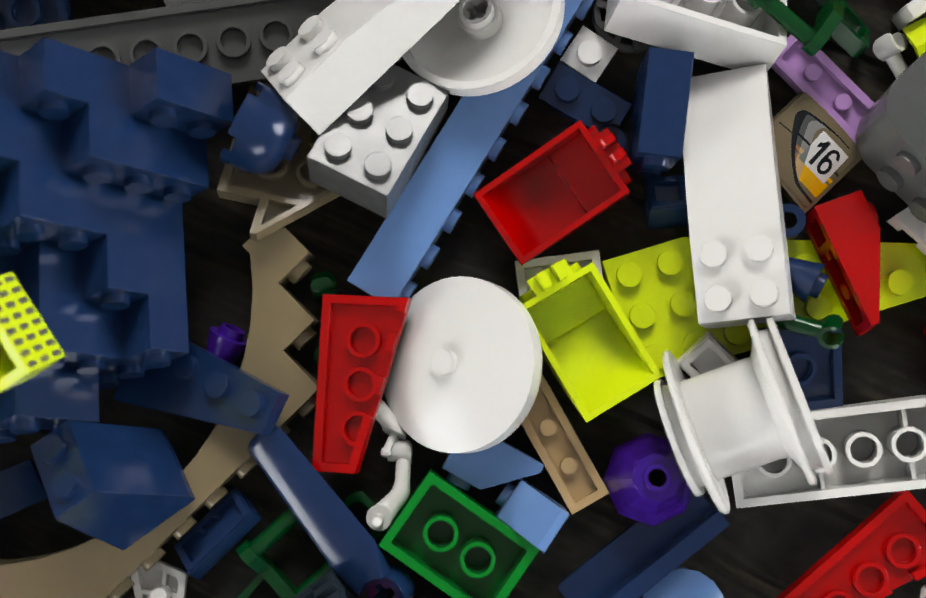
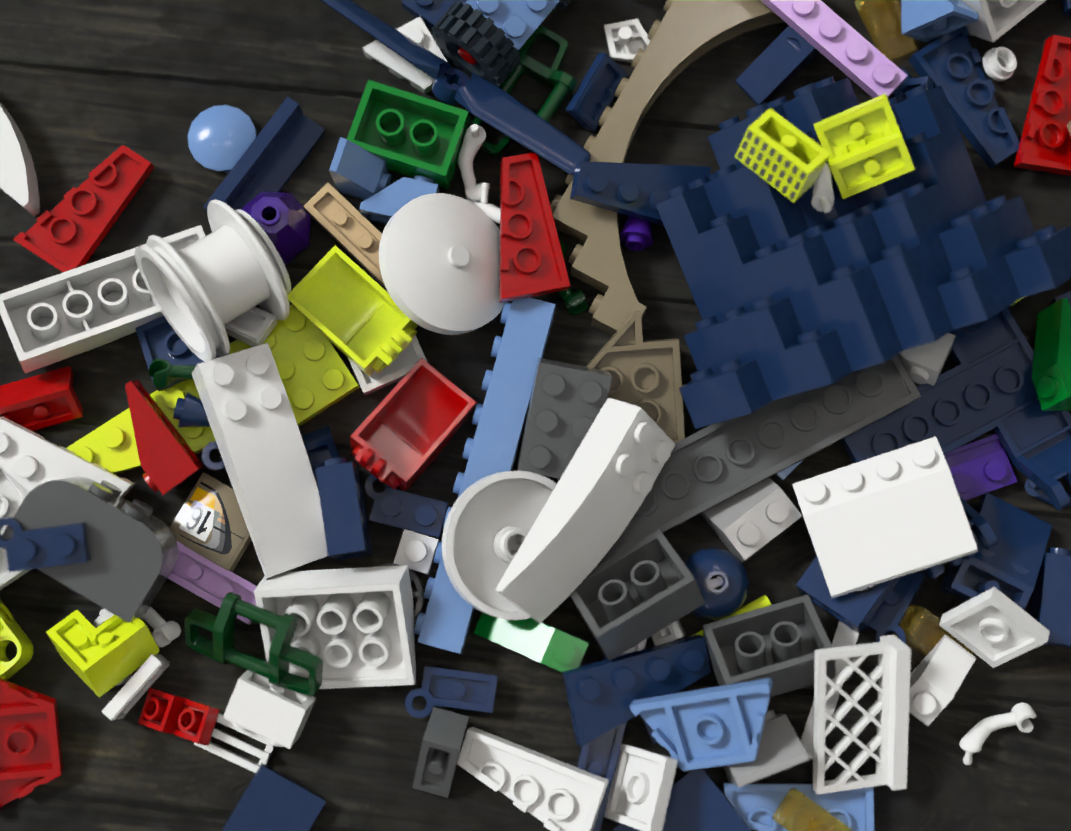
camera: 165 degrees right, 5 degrees down
dark blue slope [30,420,195,551] -> none
dark blue cylinder [219,82,302,174] -> none

